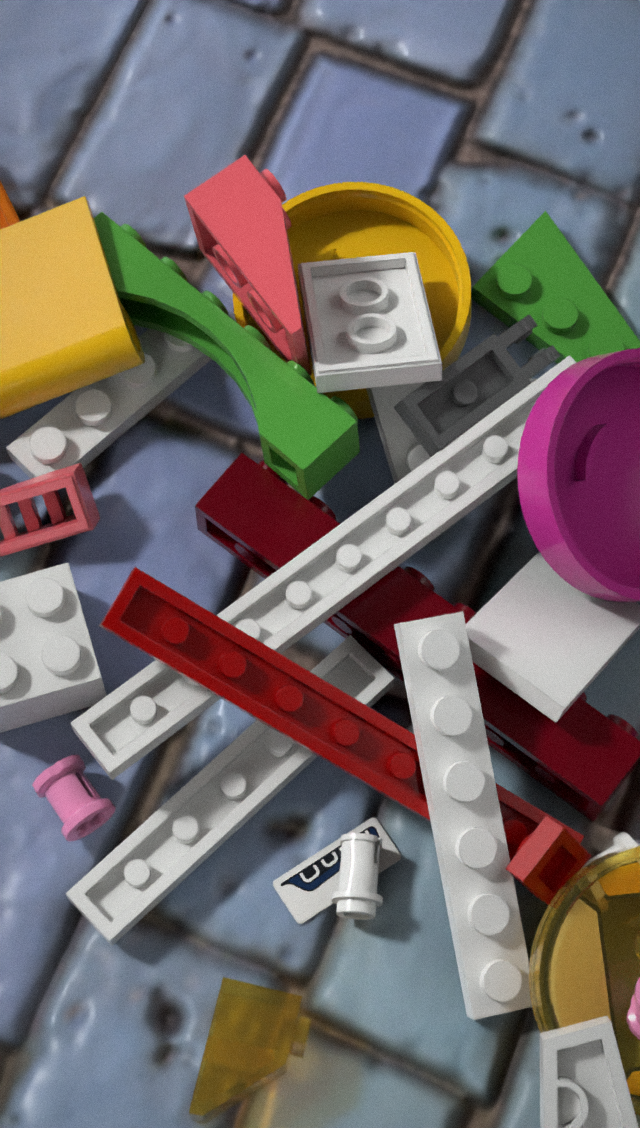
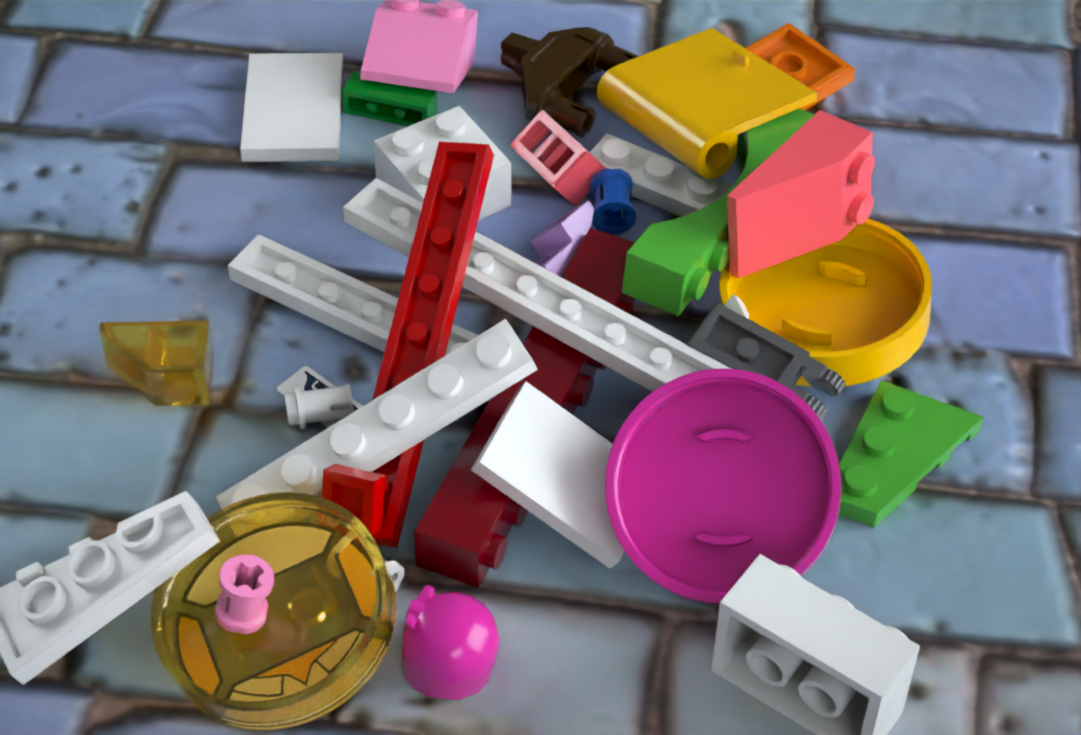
camera: 75 degrees right, 20 degrees down
bright pink bush [32,754,116,842] -> none
white tile [298,252,442,393] -> none
none -> lavender slope [530,200,594,277]
none -> blue bush [589,168,636,235]

